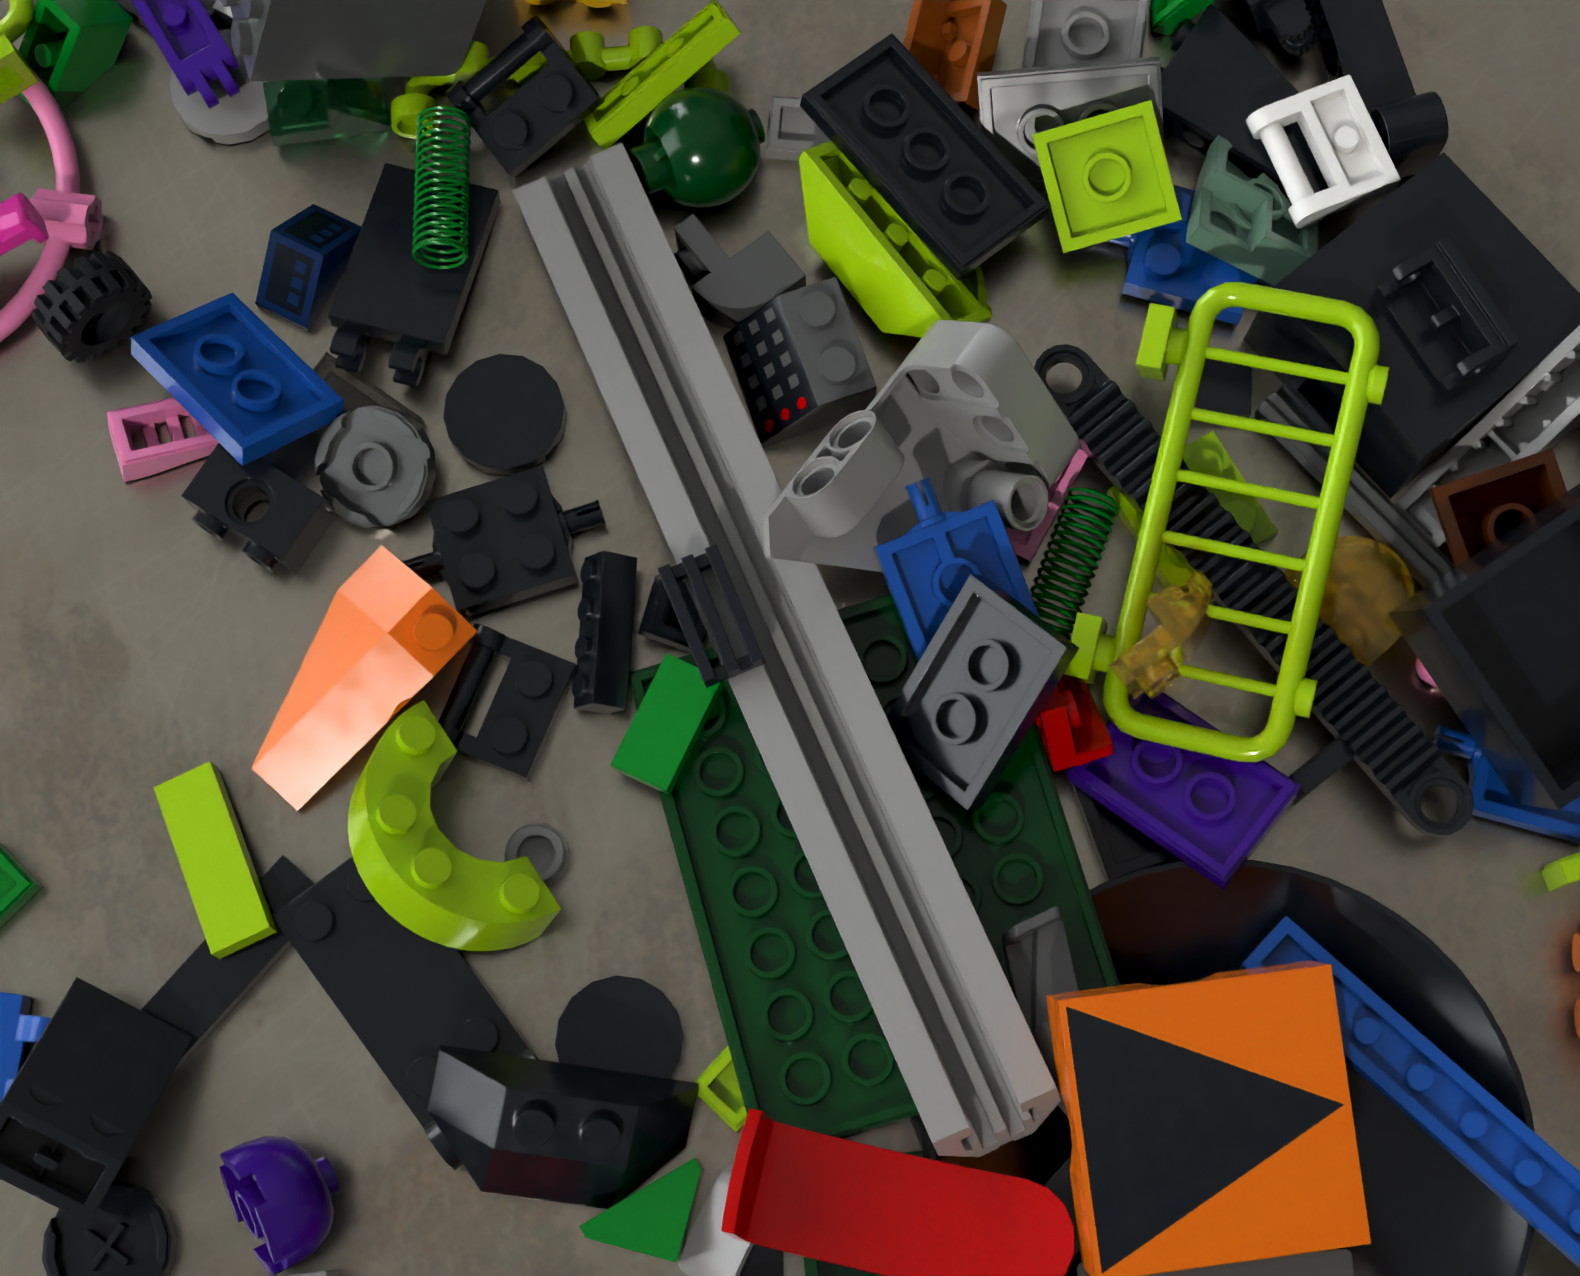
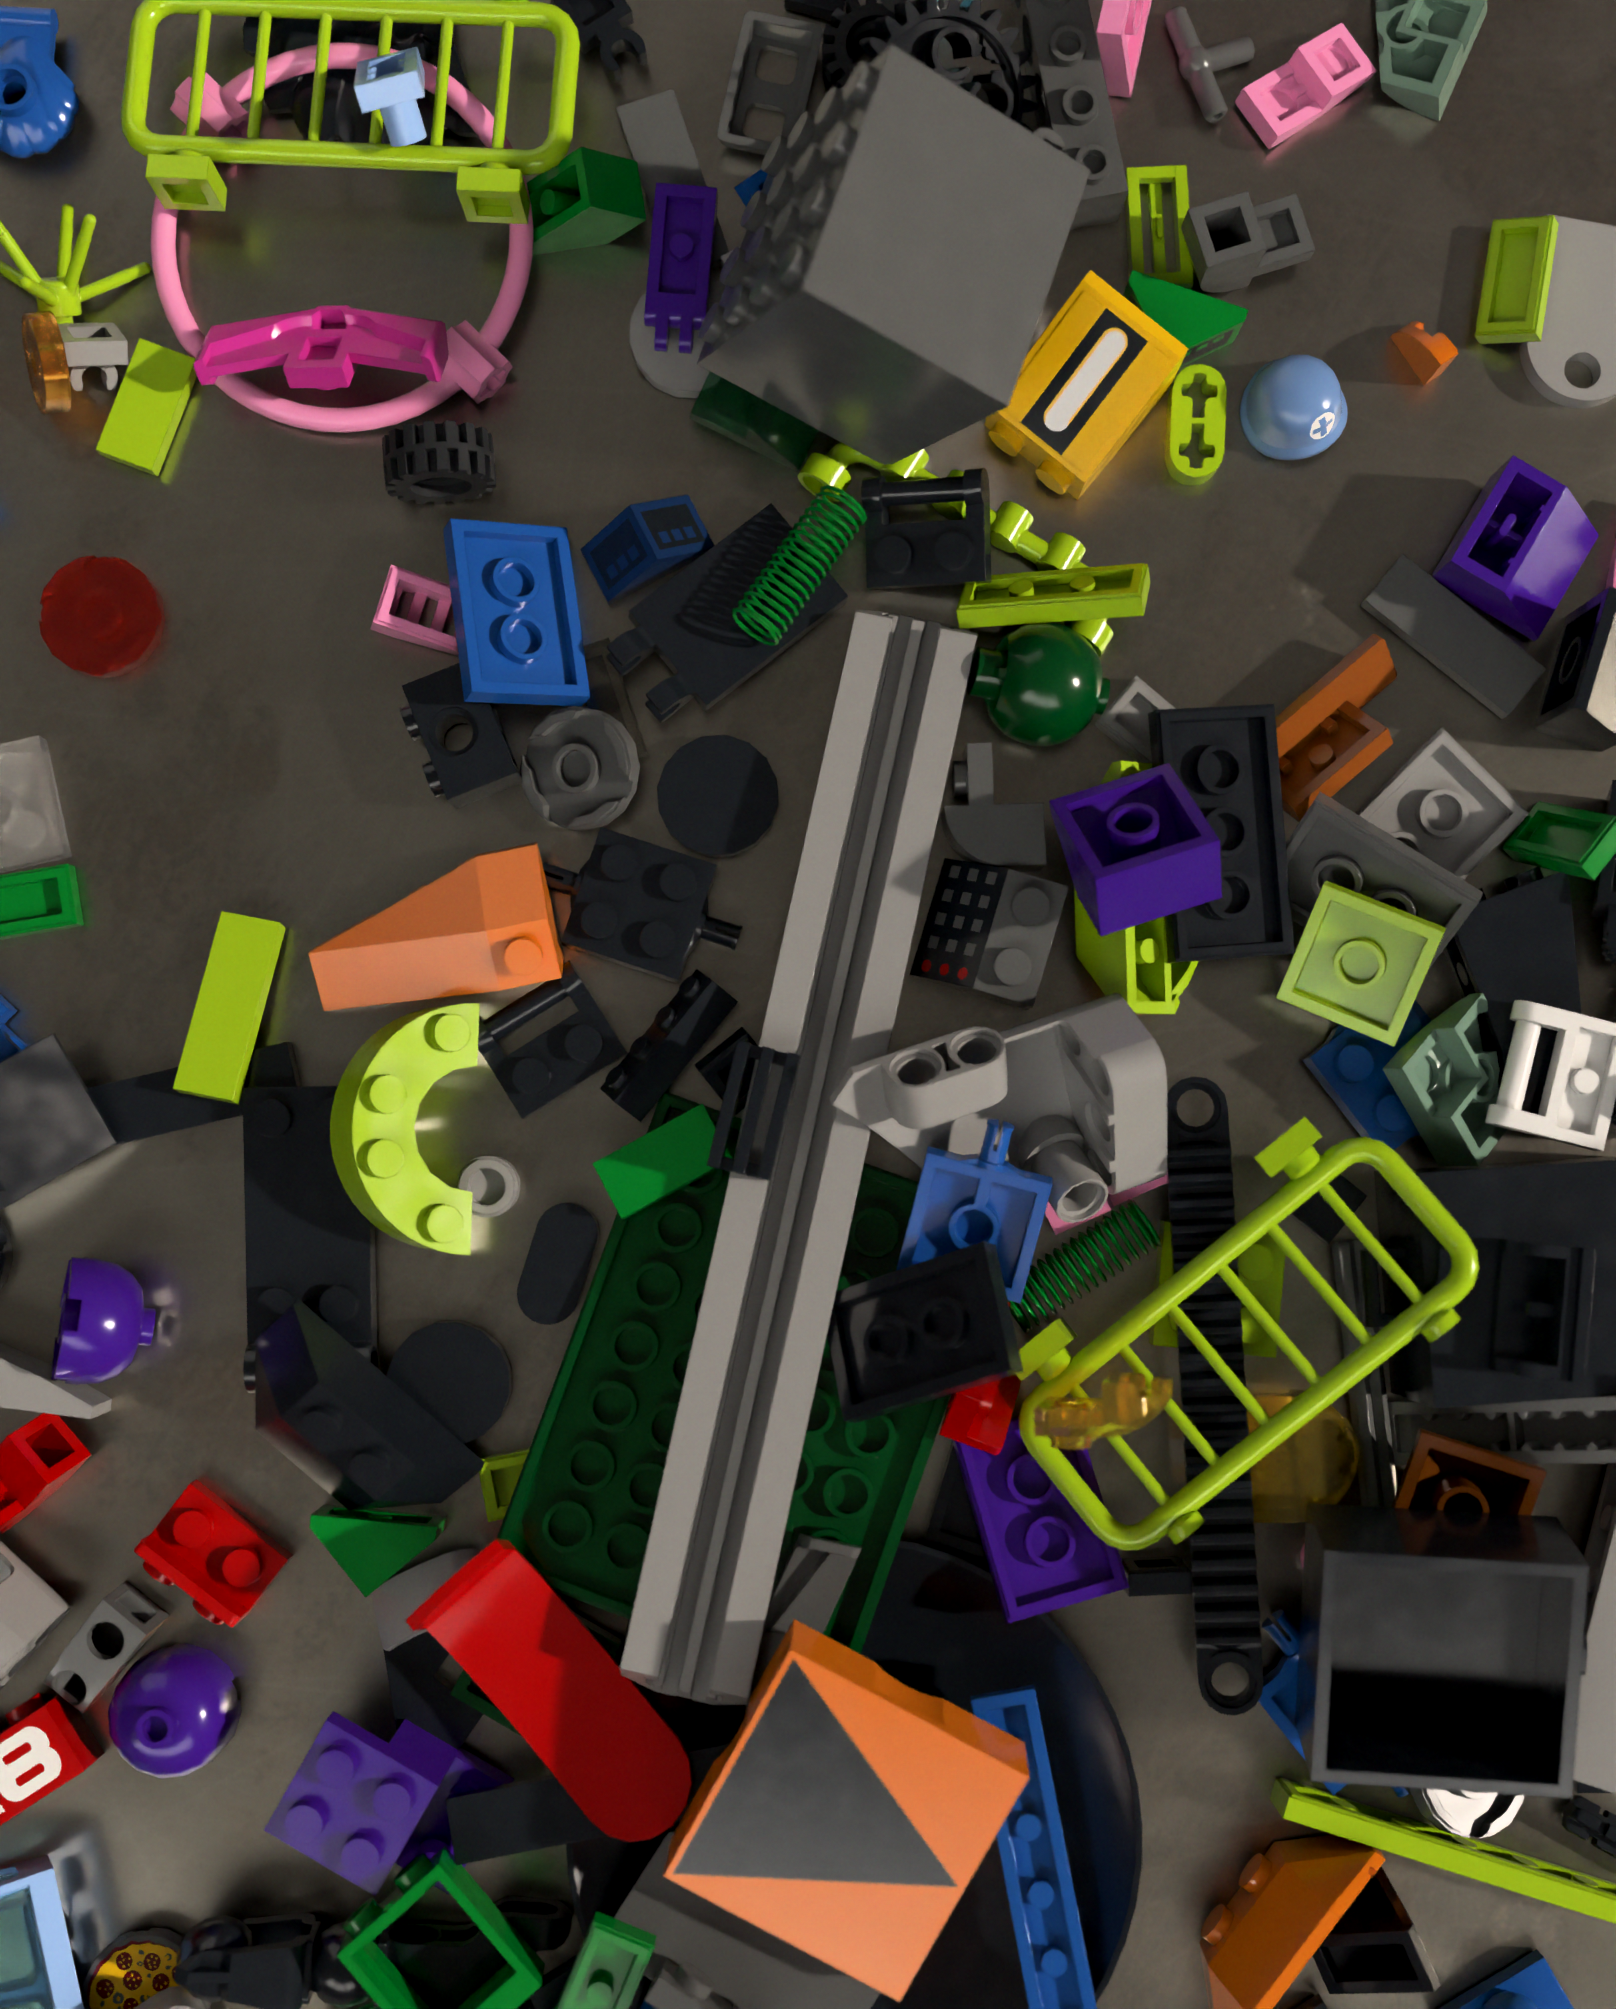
camera: 30 degrees right, 10 degrees up
none -> black tile [517,1202,600,1325]
none -> dark purple slope [1049,763,1222,936]

